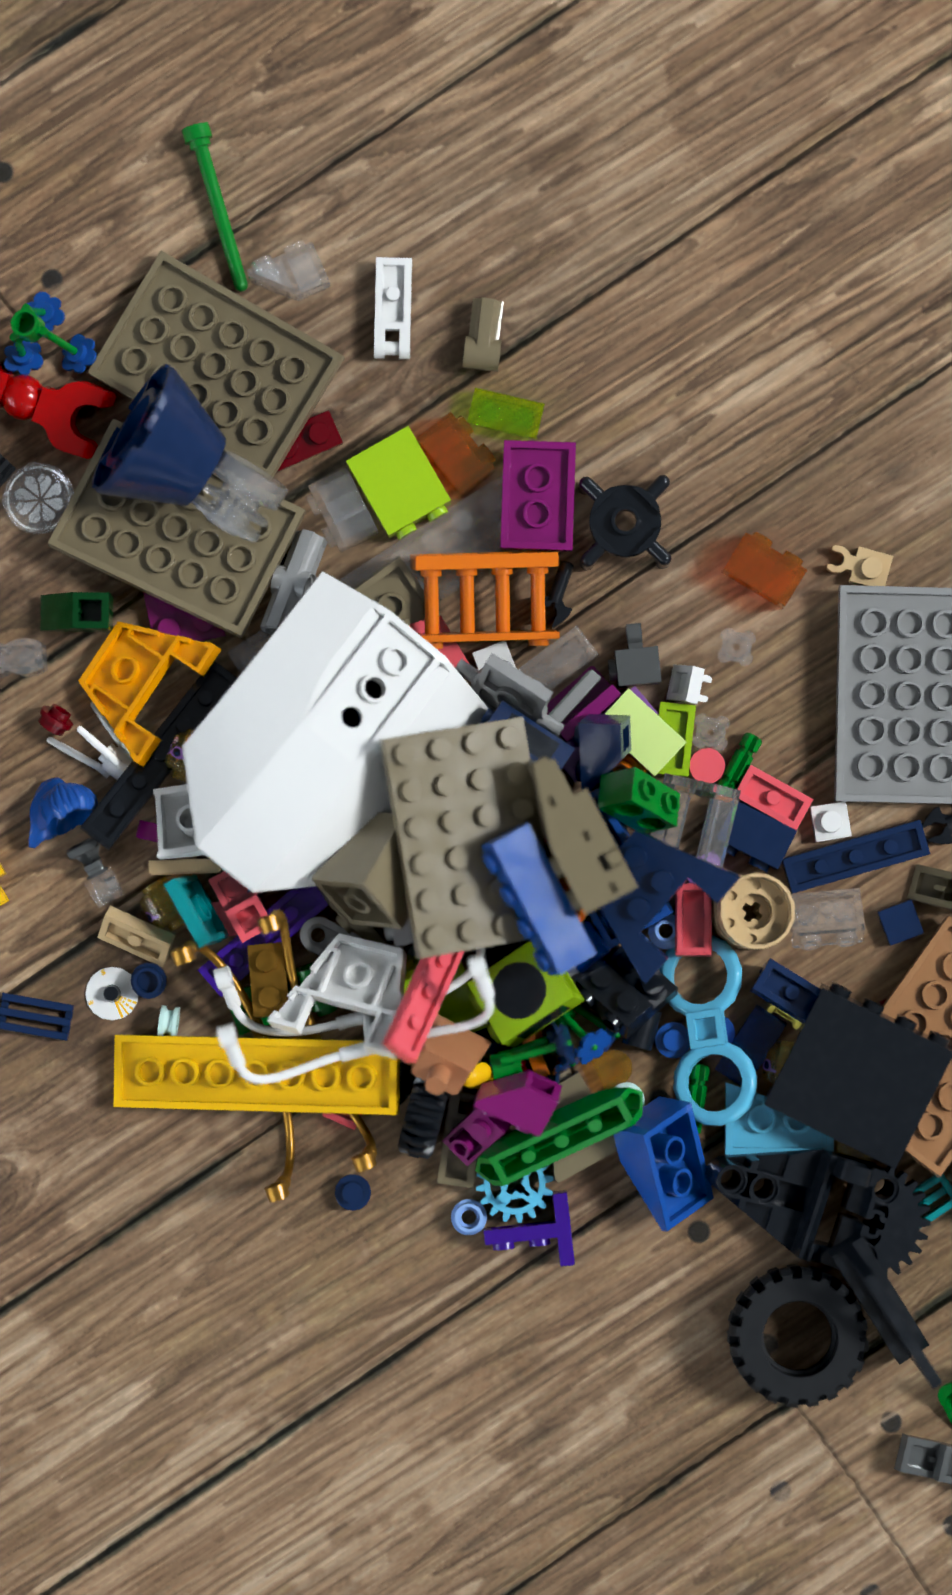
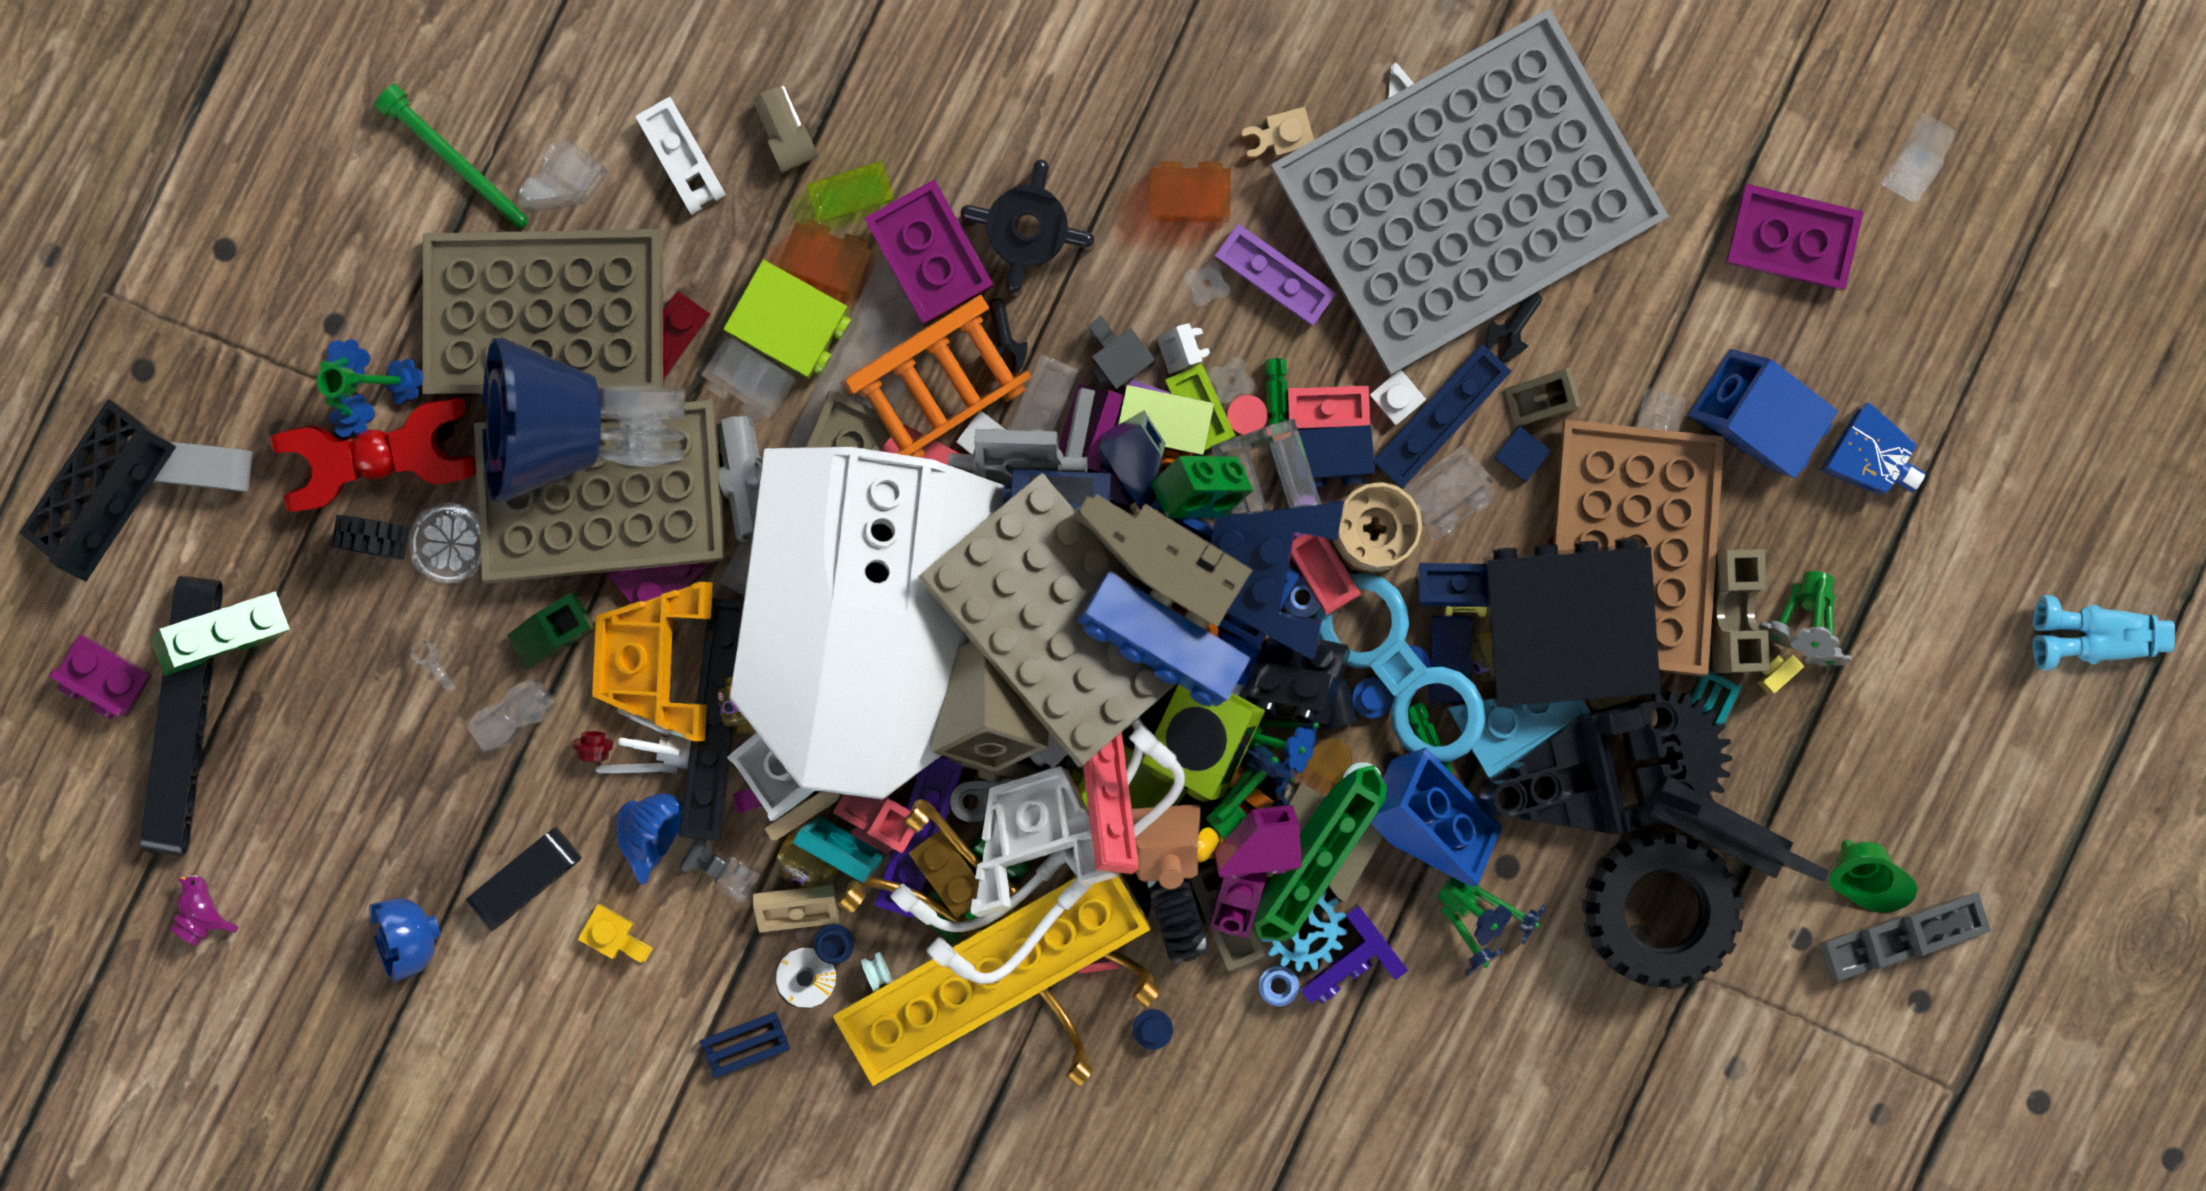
camera: 30 degrees left, 0 degrees up
none -> medium lavender plate [1214,223,1336,327]
none -> plant [1437,877,1547,977]

